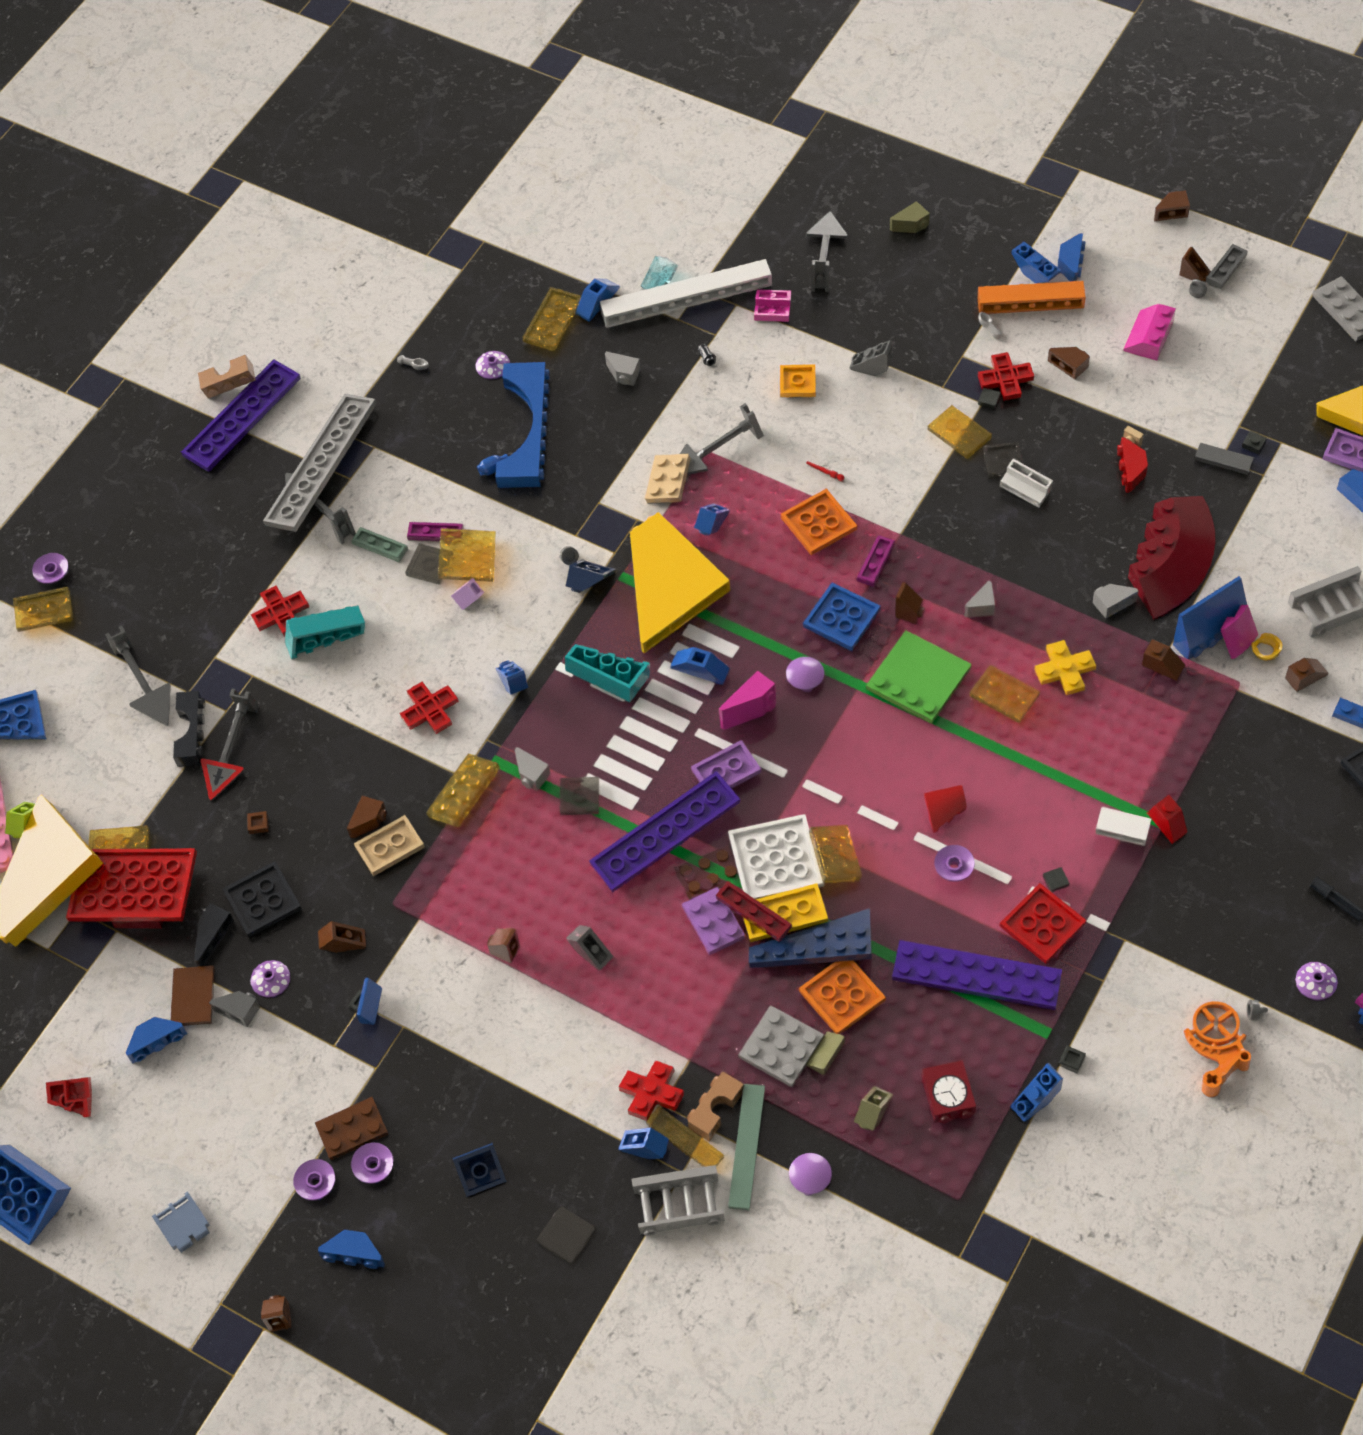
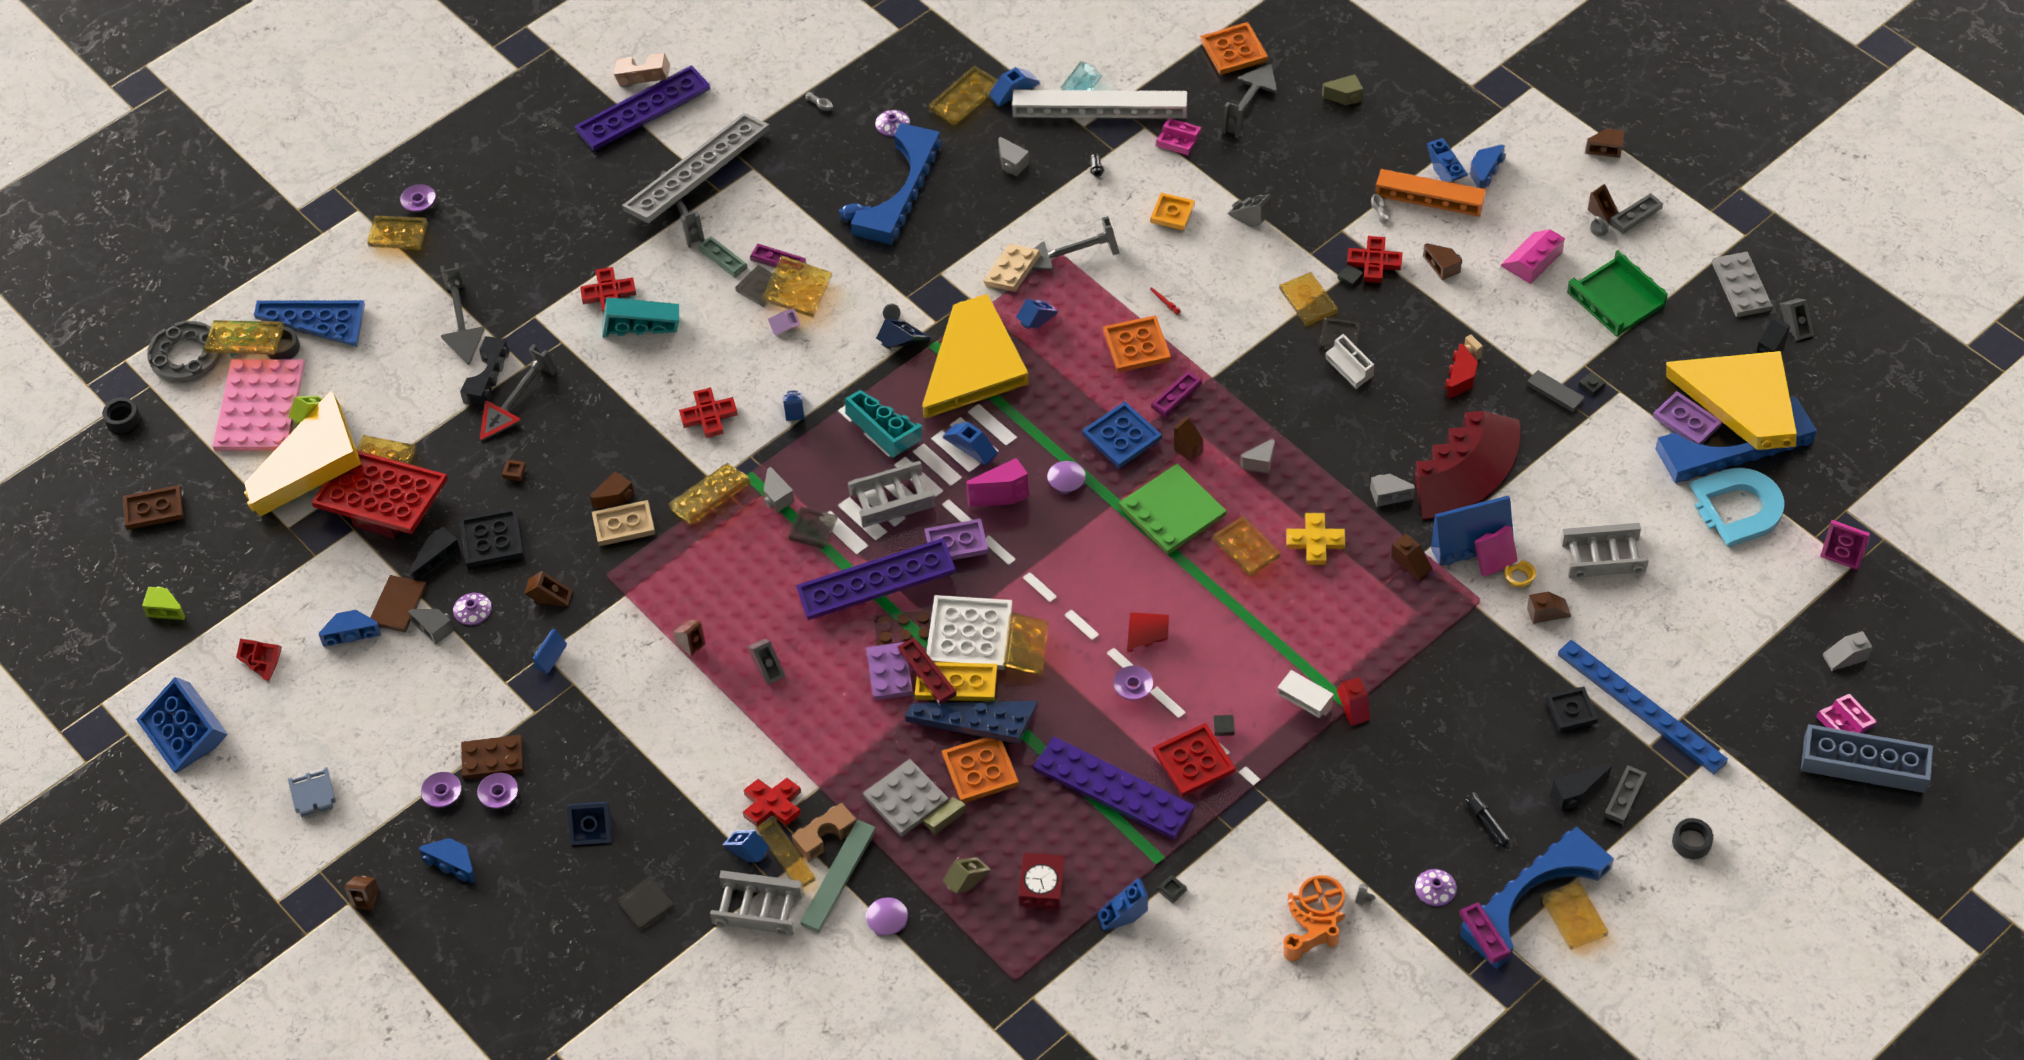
camera: 15 degrees right, 5 degrees down
none -> light grey fence [848,461,935,528]
none -> orange plate [1200,22,1268,75]
none -> green panel [1567,250,1668,337]

